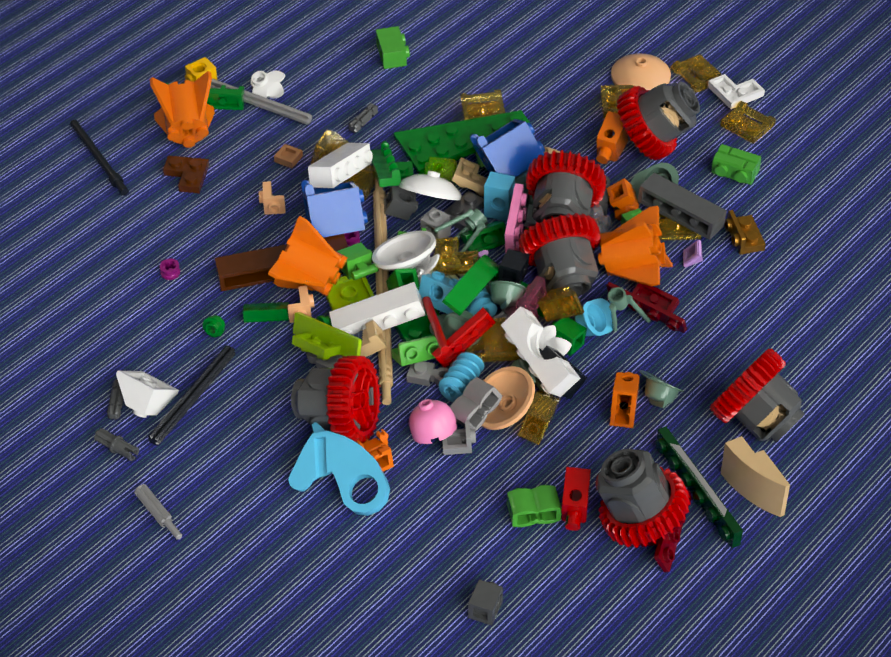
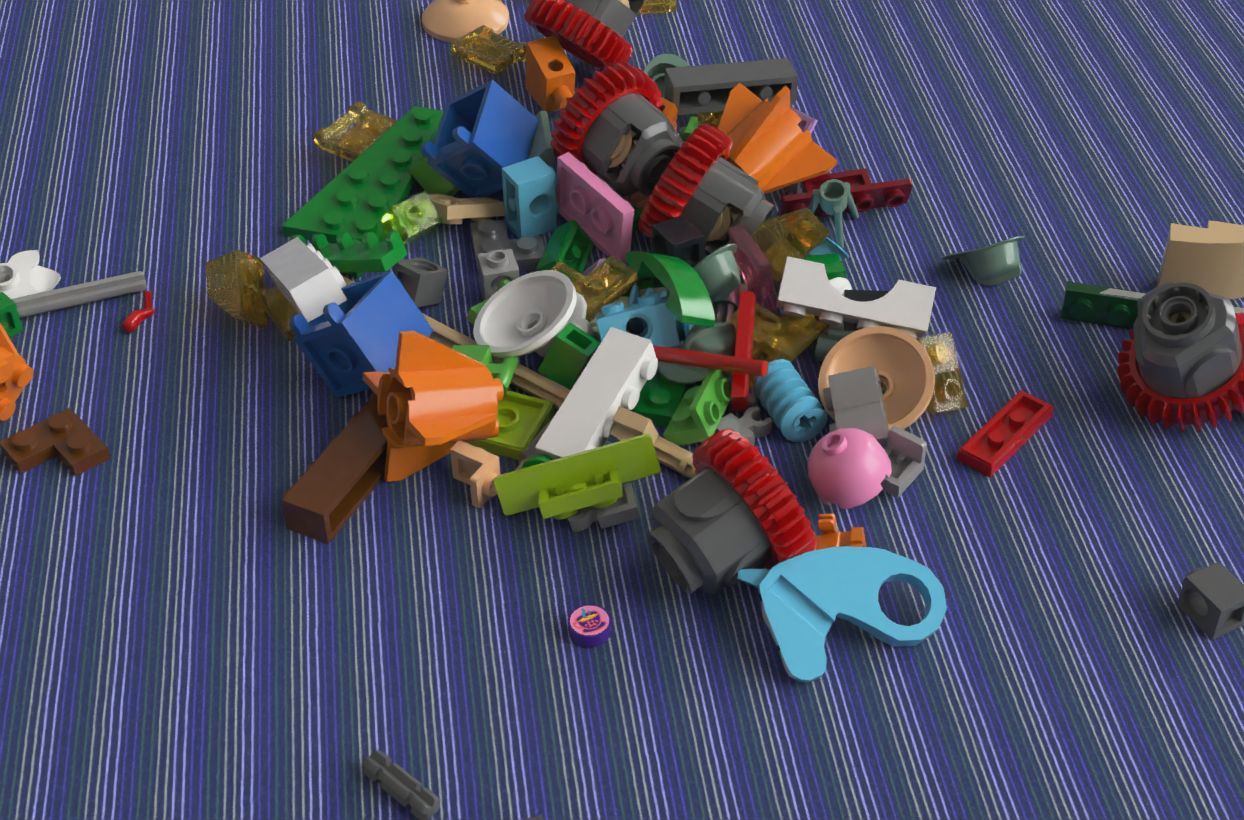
camera: 50 degrees left, 5 degrees down
white slope [116,370,179,418] -> none
black axle [148,345,236,446] -> none
magenta bush [160,258,180,280] -> none
green plate [203,315,225,337] -> none
green slope [243,302,289,323] -> none
light nougat bracket [259,181,286,215] -> none
medium nougat plate [274,144,303,169] -> none
dark grey axle [348,103,378,133] -> none
bright green brick [376,26,410,69] -> none
white dish [399,170,462,200] -> none
sand green plant [434,208,487,255] -> none
bright green brick [507,485,562,527] -> none
red torso [562,467,591,531] -> none
orange torso [610,372,640,428] -> none
piece [710,349,805,443] -> none
bright green brick [711,144,761,185] -> none
pearl gold bracket [724,210,766,255] -> none
none -> red piece [122,291,155,333]
none -> tile [568,604,611,647]
none -> red tile [957,390,1054,478]

